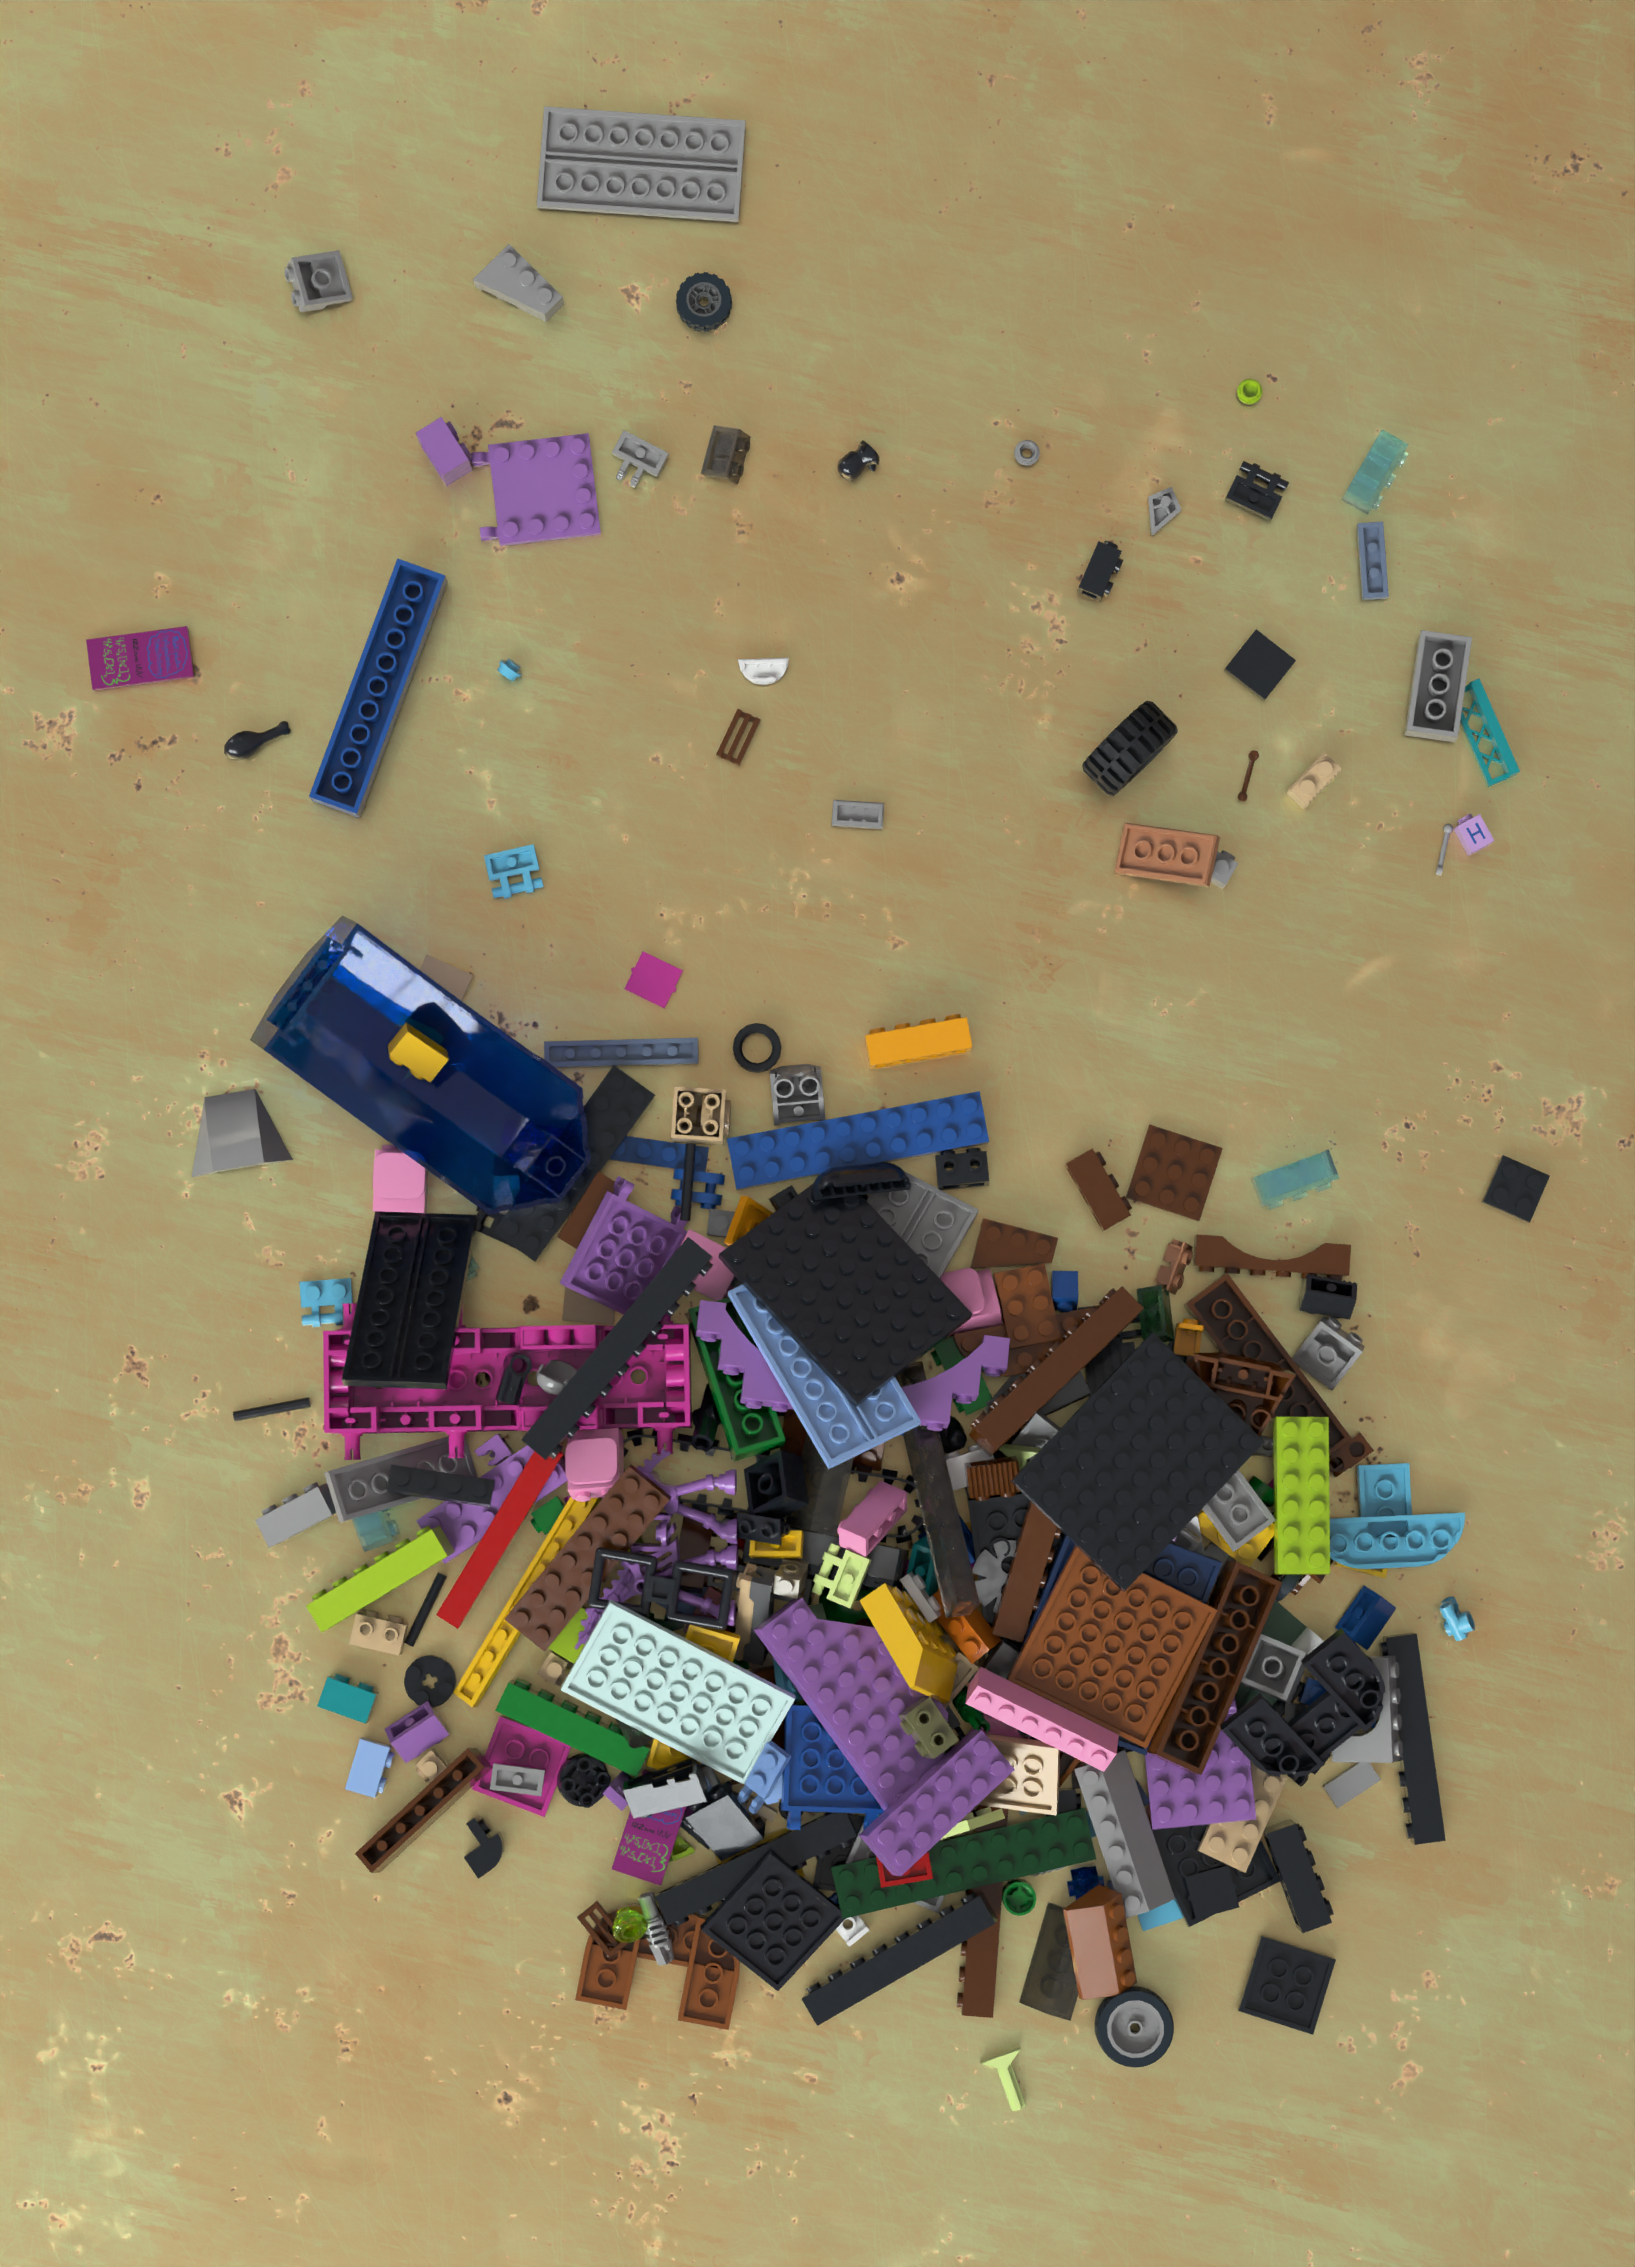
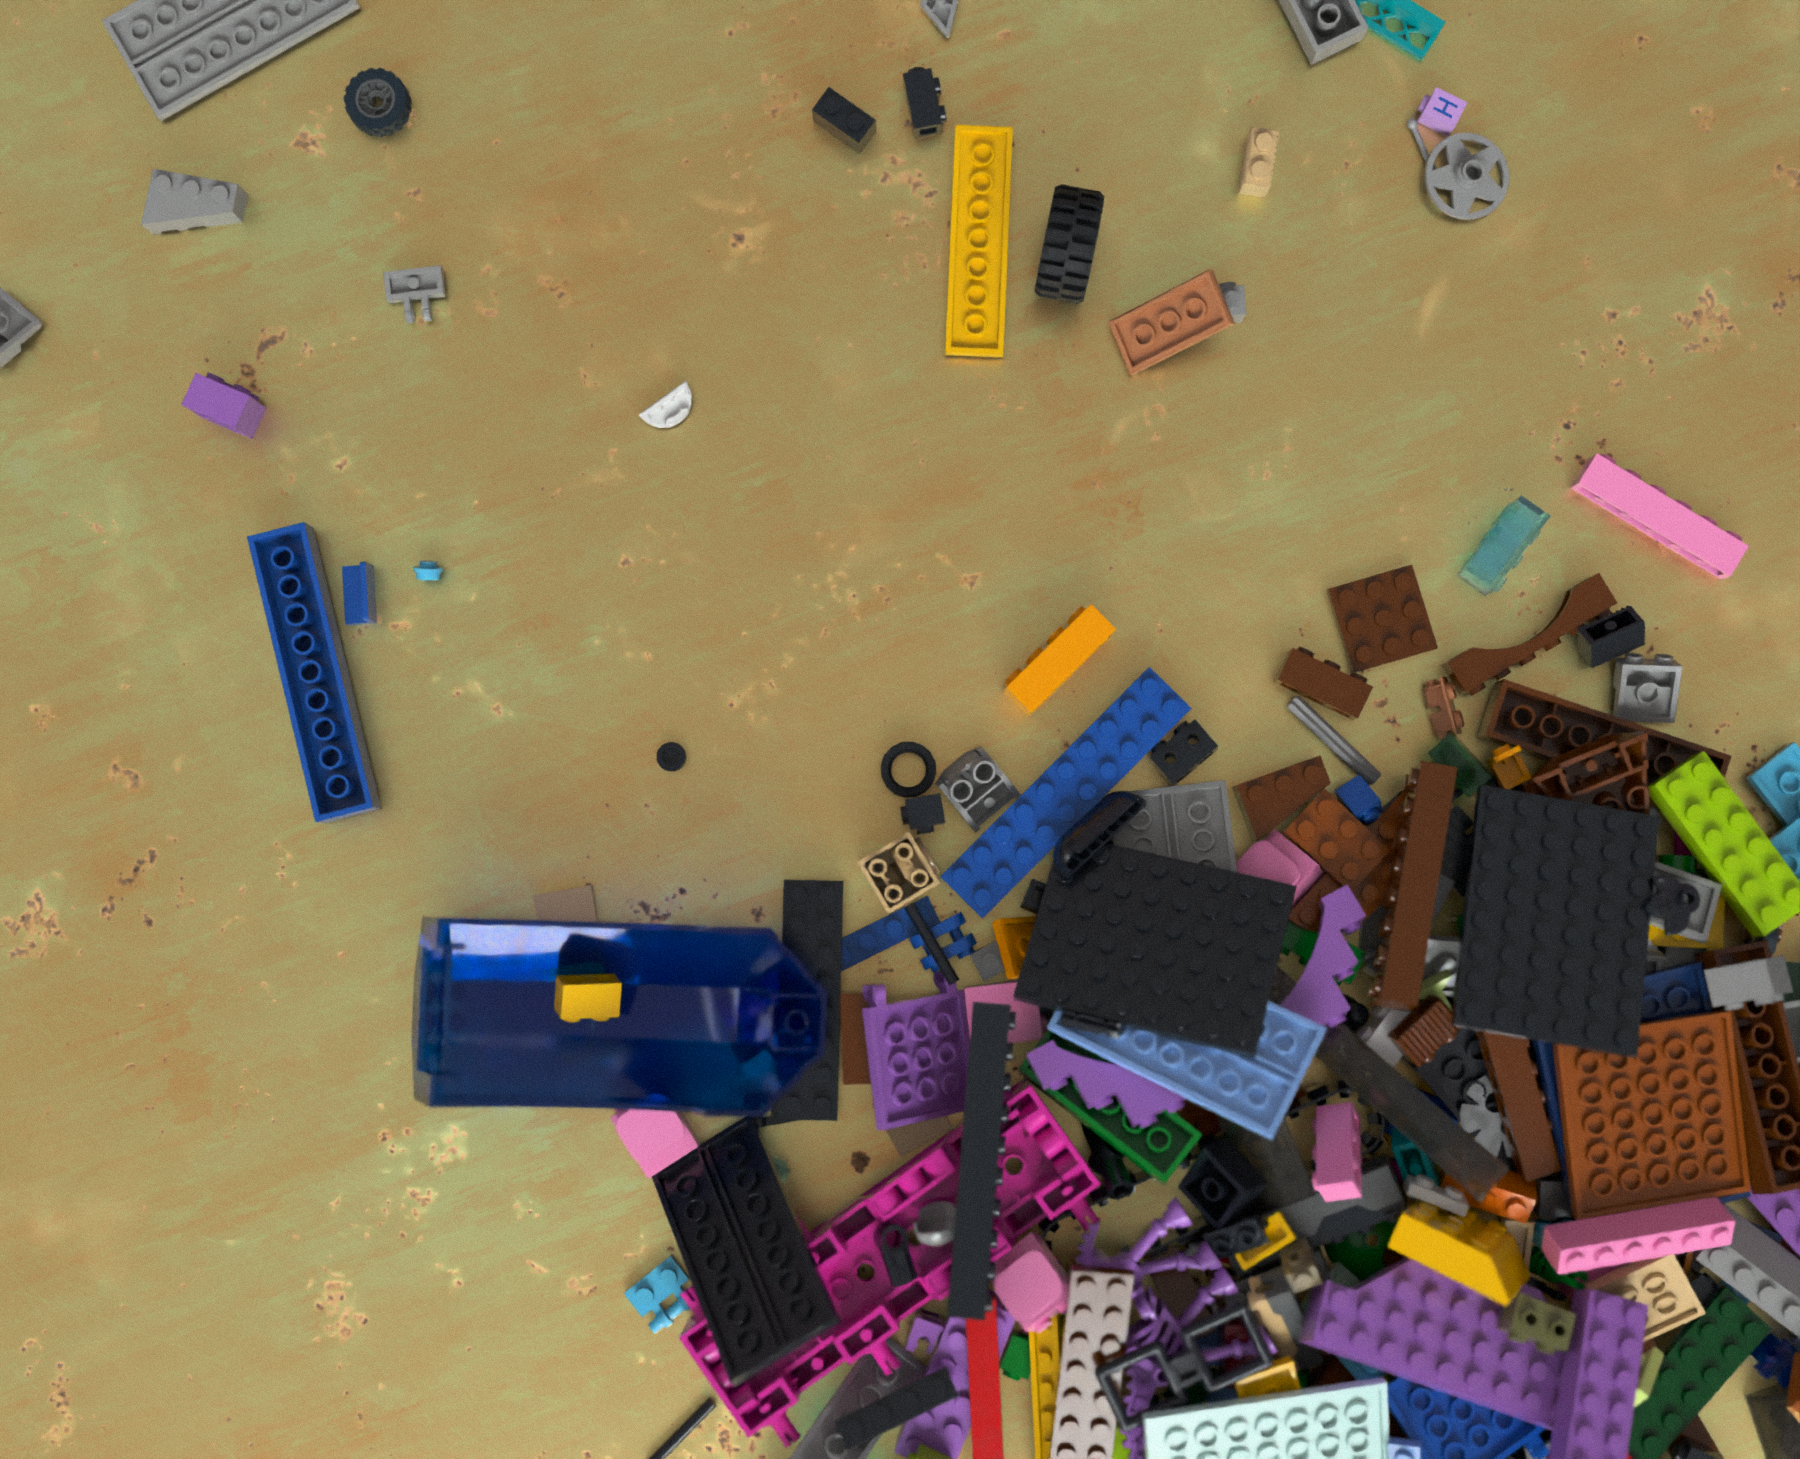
camera: 25 degrees left, 0 degrees up
magenta tile [86,626,195,691] -> none
light grey wedge [192,1089,293,1177] -> none
black piece [224,721,291,761] -> none
medium lavender plate [471,433,601,546] -> none
medium azure plate [484,844,544,899] -> none
sand blue plate [544,1038,699,1068] -> none
dark pink piece [624,951,683,1009] -> none
clear smoke bracket [701,425,750,485] -> none
reddish brown tile [716,709,761,766] -> none
yellowish green plate [811,1543,872,1609] -> none
light grey plate [832,800,884,829] -> none
black animal [837,440,880,481] -> none
green wheel [1002,1878,1036,1916] -> none
light grey plate [1014,440,1040,466] -> none
black tile [1224,629,1296,701] -> none
reddish brown hinge [1238,750,1259,802] -> none
reddish brown leg [1329,1431,1374,1477] -> none
black plate [1482,1155,1550,1223] -> none
none -> blue panel [342,561,377,625]
none -> black tile [656,742,687,772]
none -> black brick [812,87,877,154]
none -> black brick [900,793,946,835]
none -> yellow plate [945,125,1013,357]
none -> black axle [1061,1008,1122,1039]
none -> light grey axle [1287,696,1381,785]
none -> light grey wheel [1424,133,1509,220]
none -> bright pink brick [1571,453,1749,580]
none -> black plate [1645,874,1700,935]
none -> light grey brick [1704,955,1793,1011]

